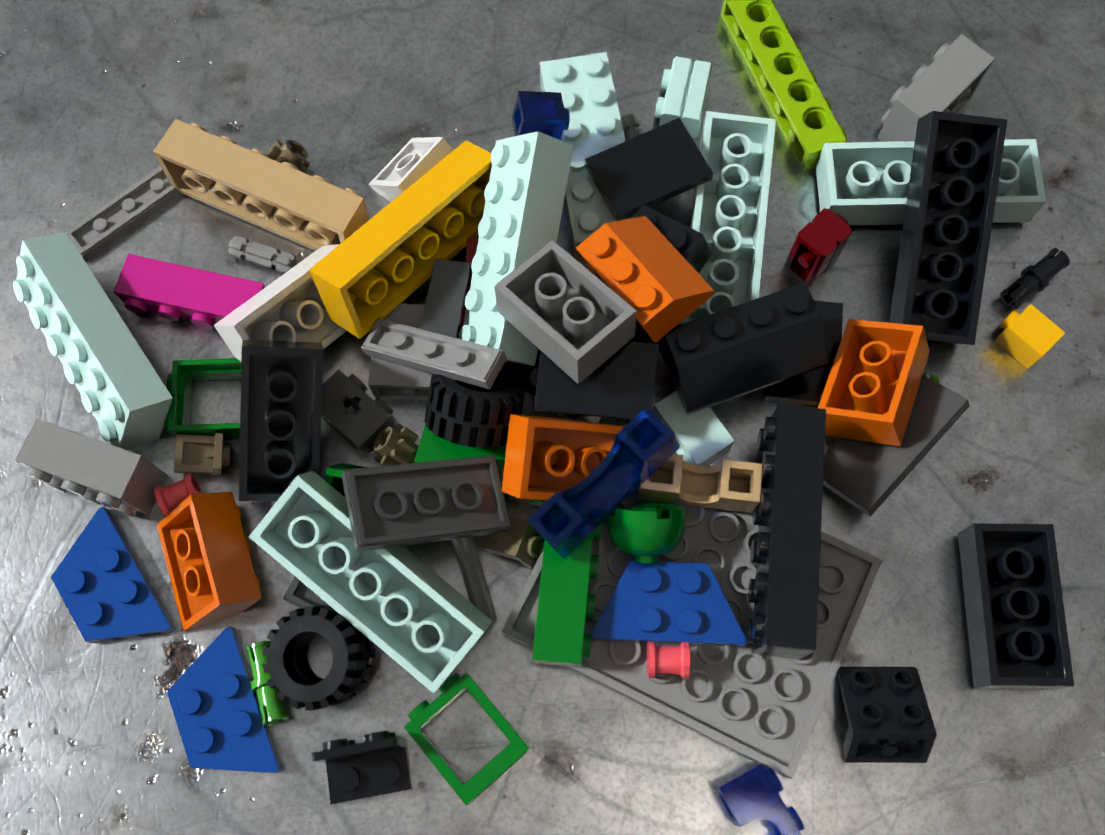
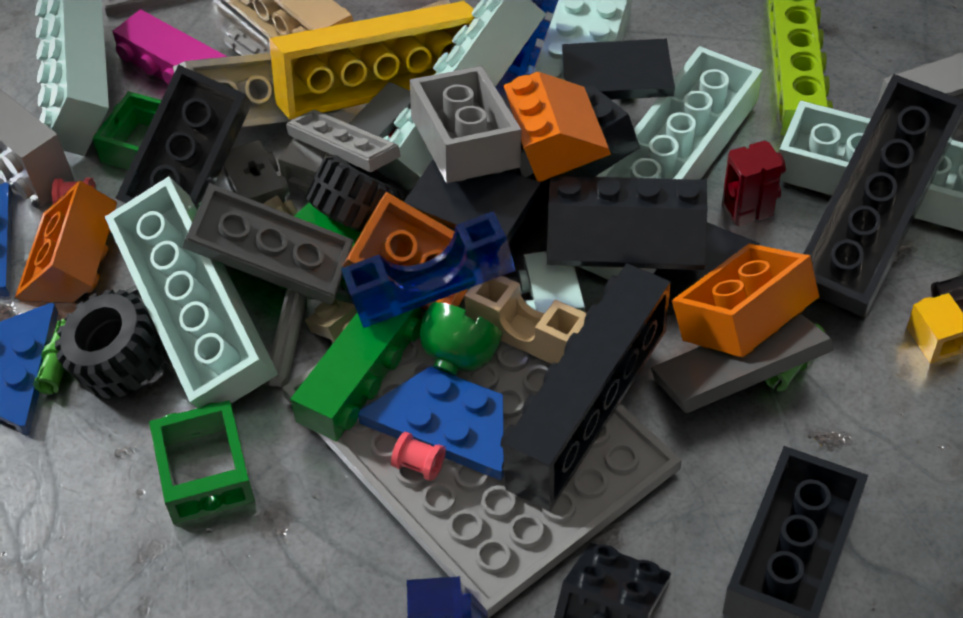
camera: 25 degrees right, 20 degrees down
dark tan bracket [174,433,230,475] -> none
black bracket [311,731,413,804] -> none
light aqua brick [654,56,713,139] -> none

